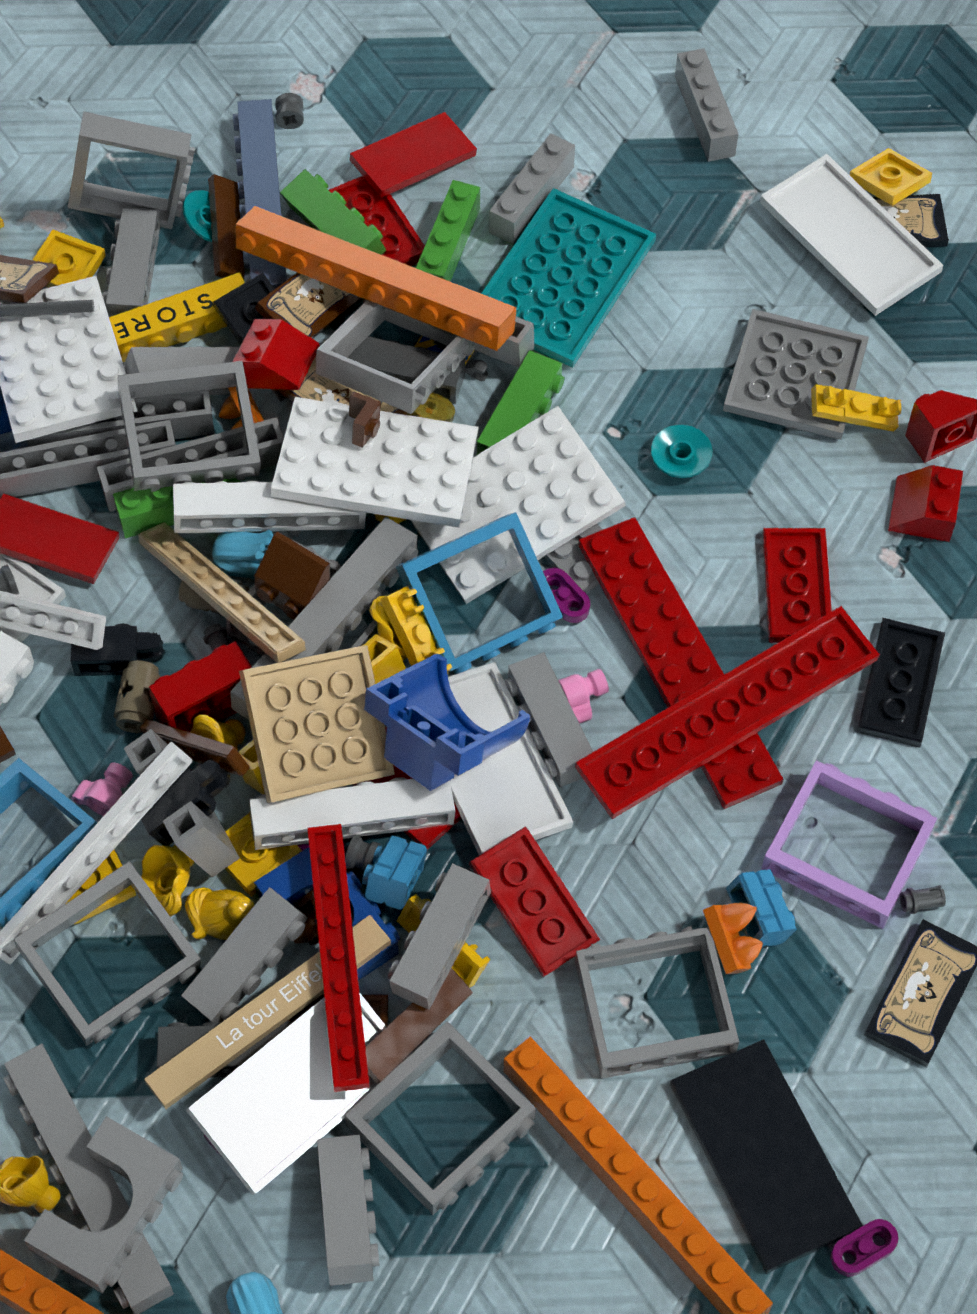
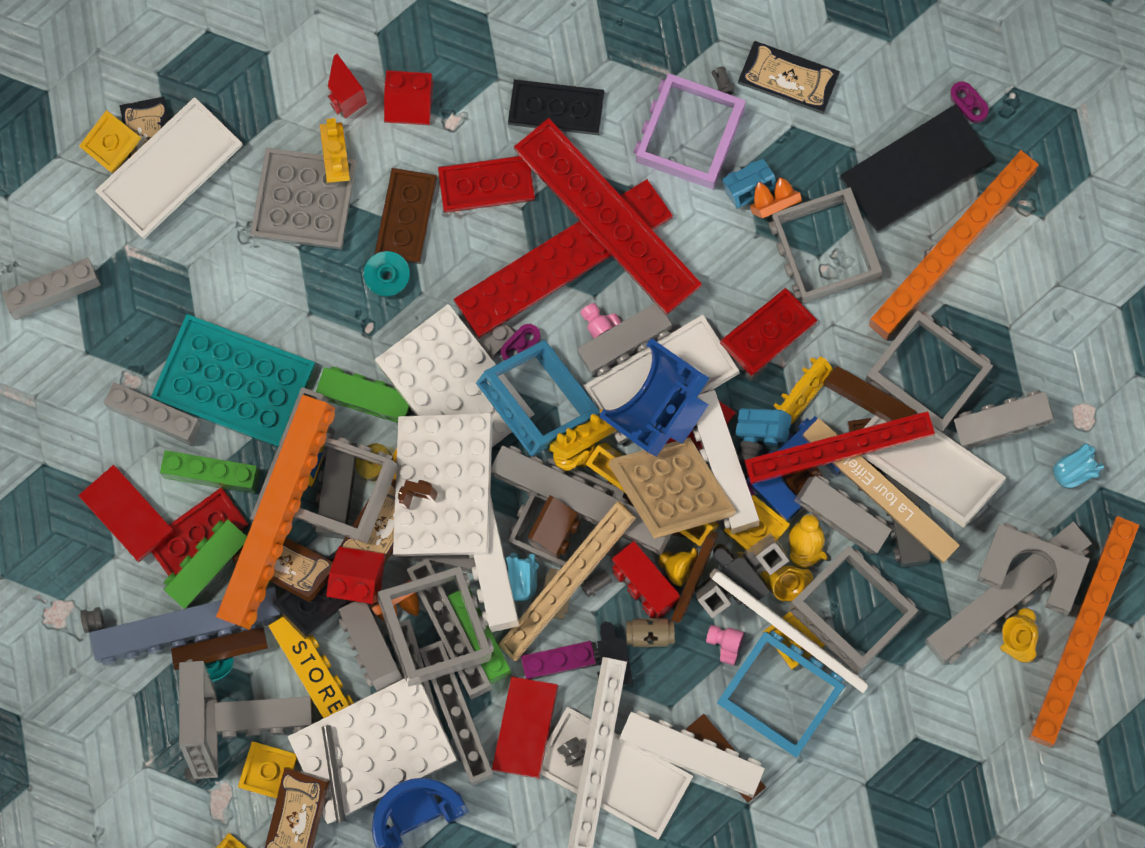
camera: 90 degrees left, 15 degrees up
light grey brick [388,863,491,1010] -> none
none -> reddish brown tile [374,168,437,264]
none -> magenta plate [521,641,596,680]

